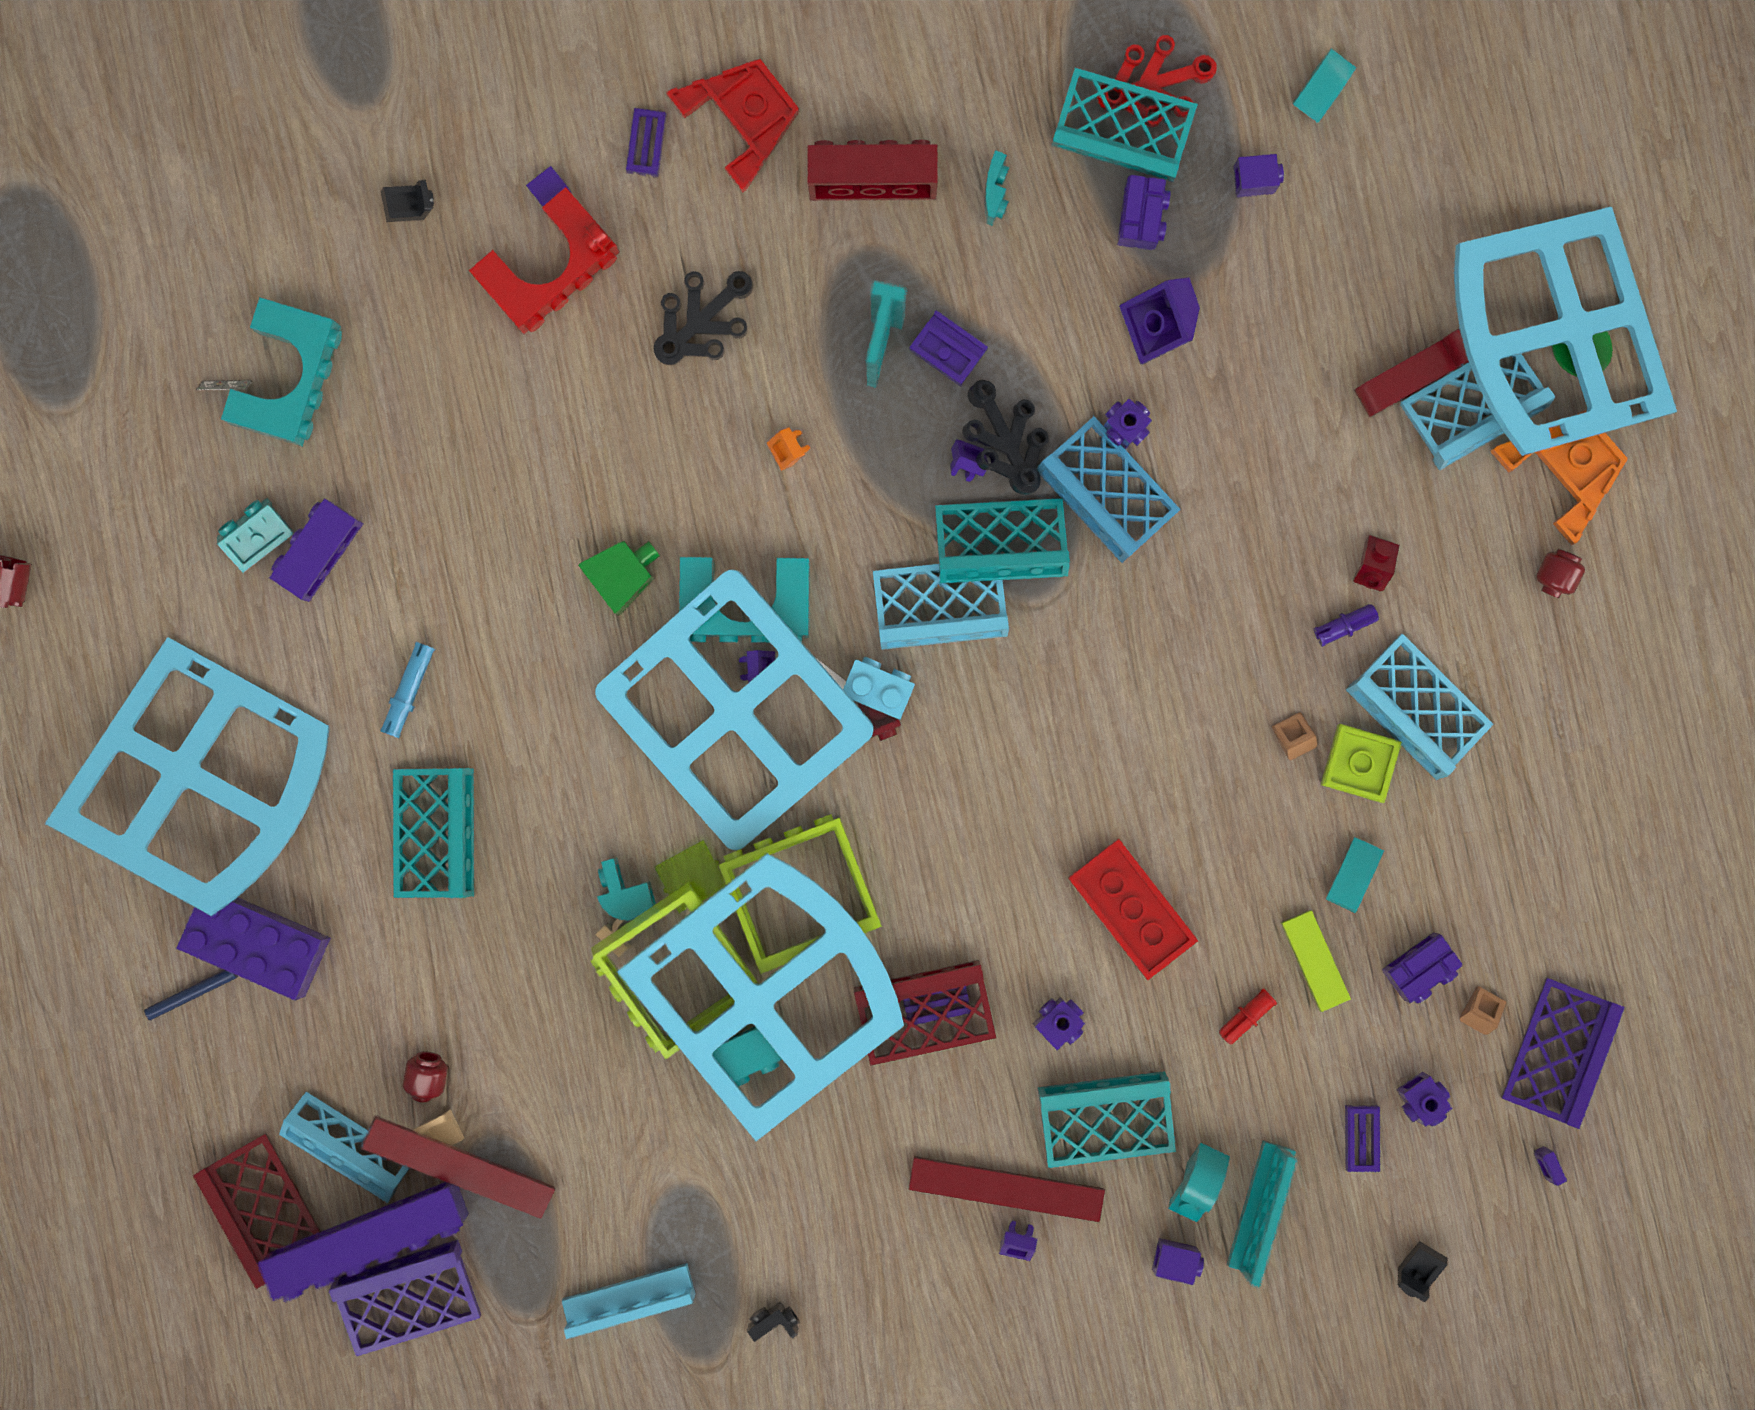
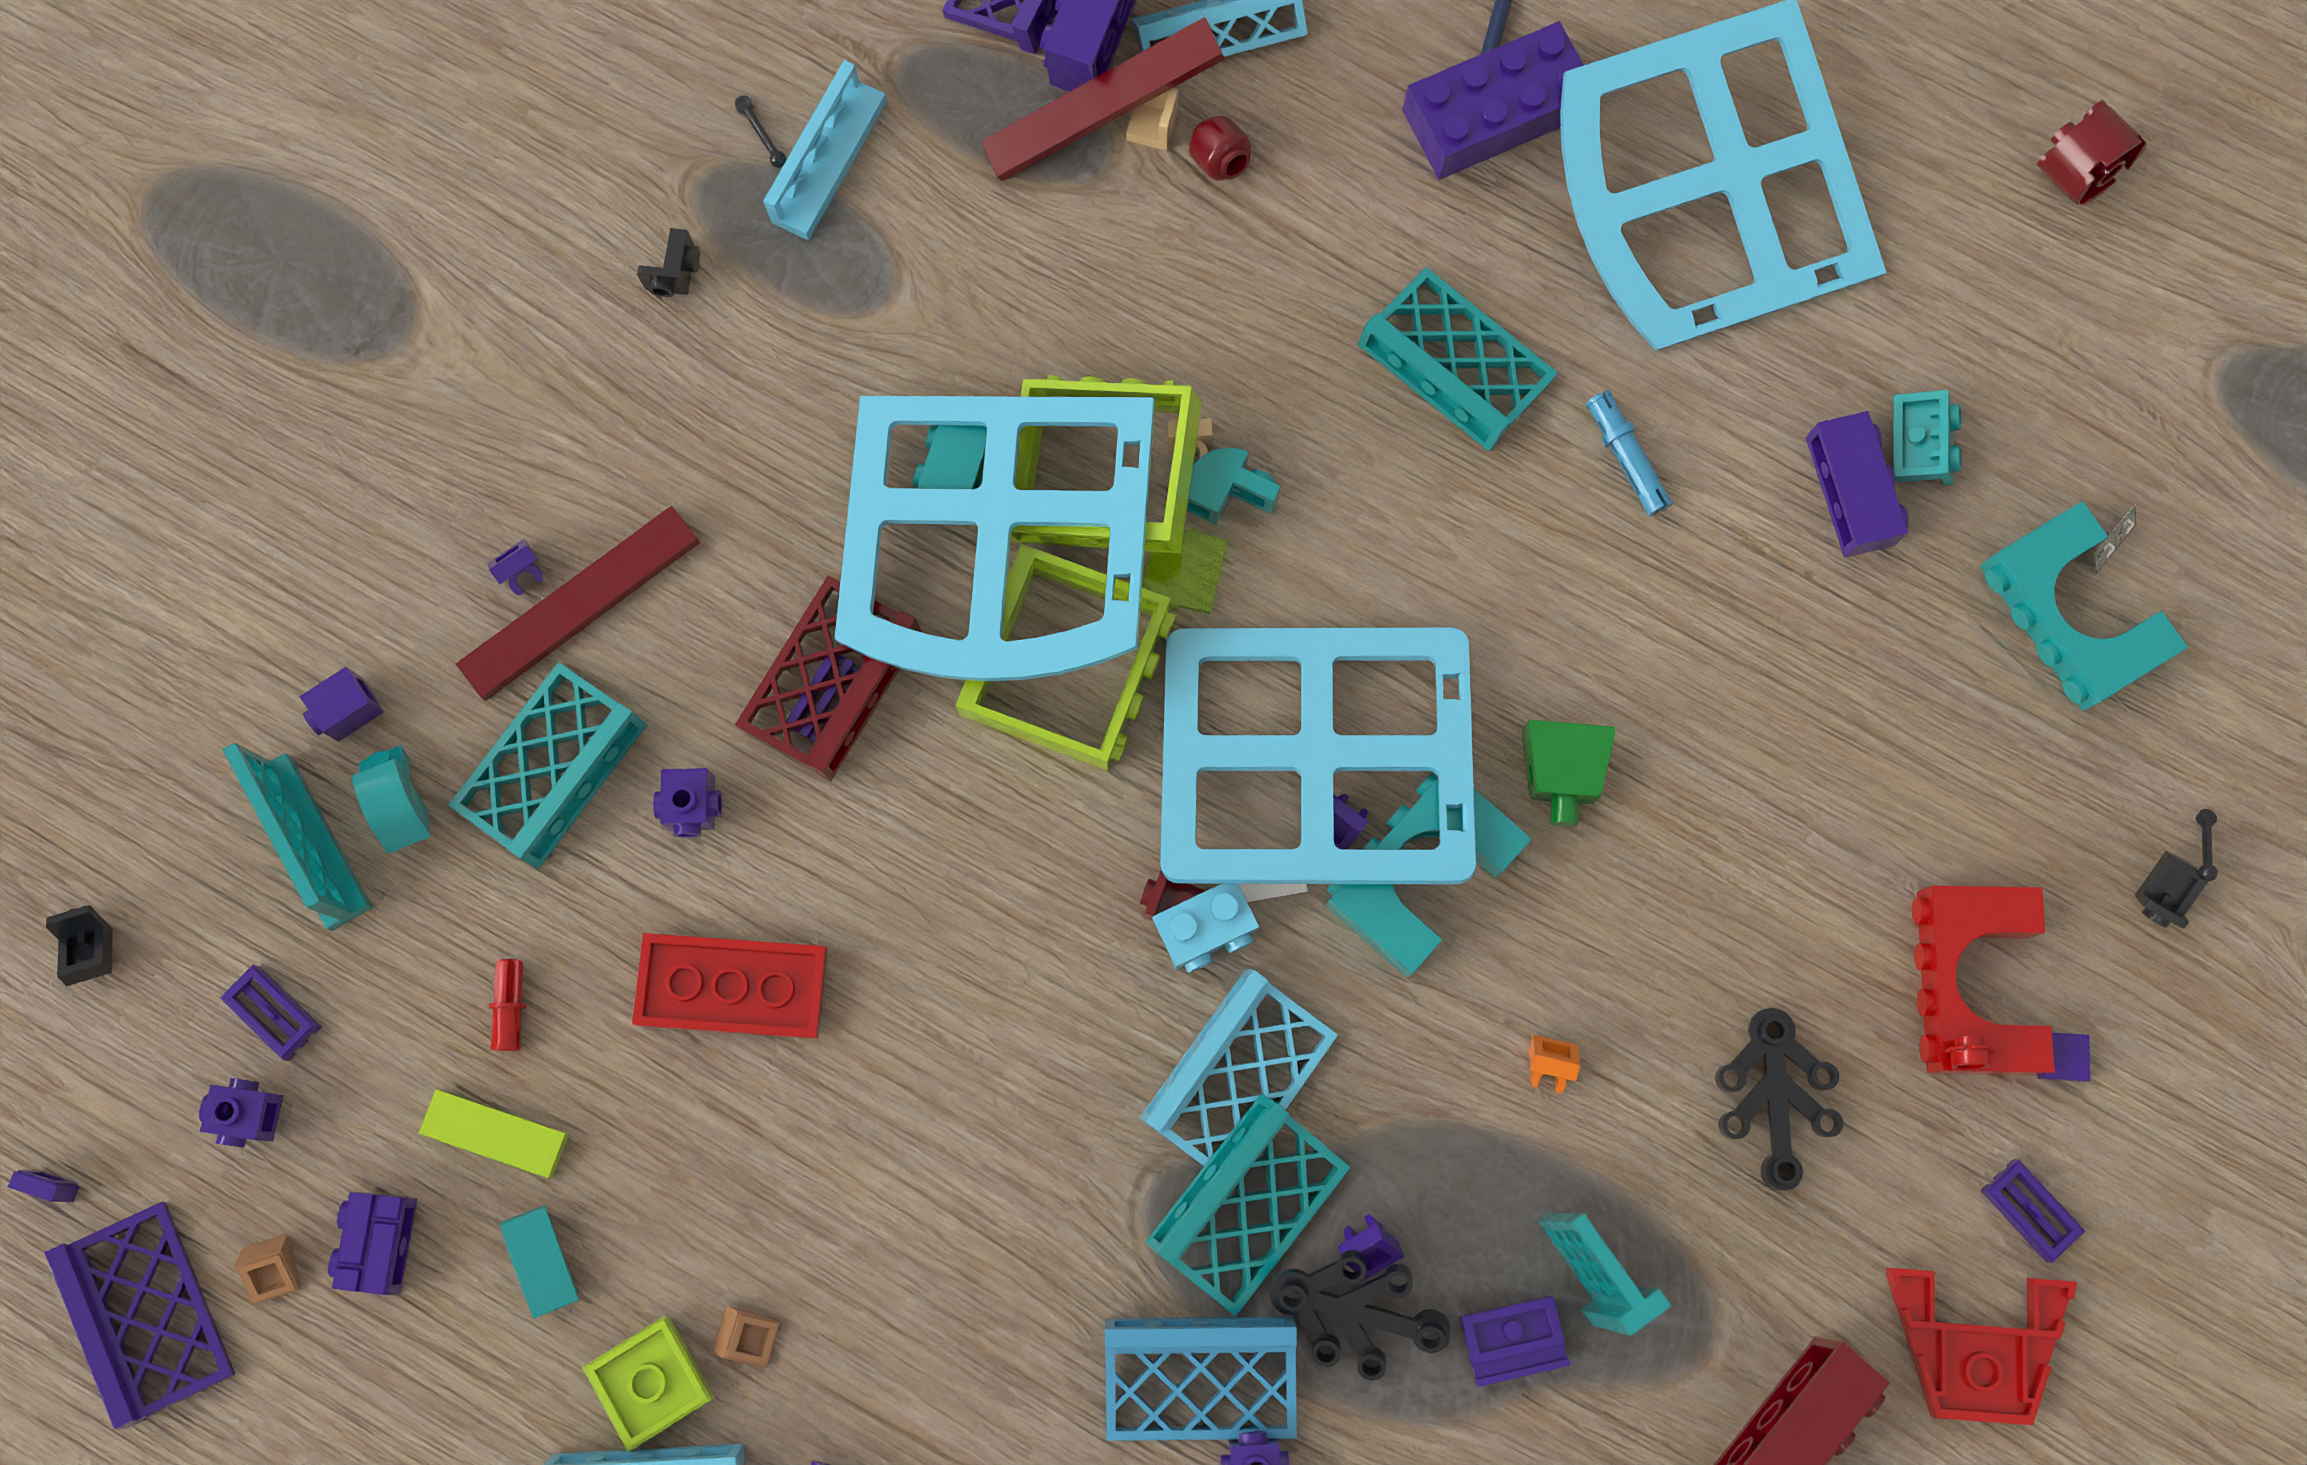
camera: 130 degrees right, 10 degrees down
none -> black hinge [735,95,786,168]
none -> black hinge [2196,809,2218,882]

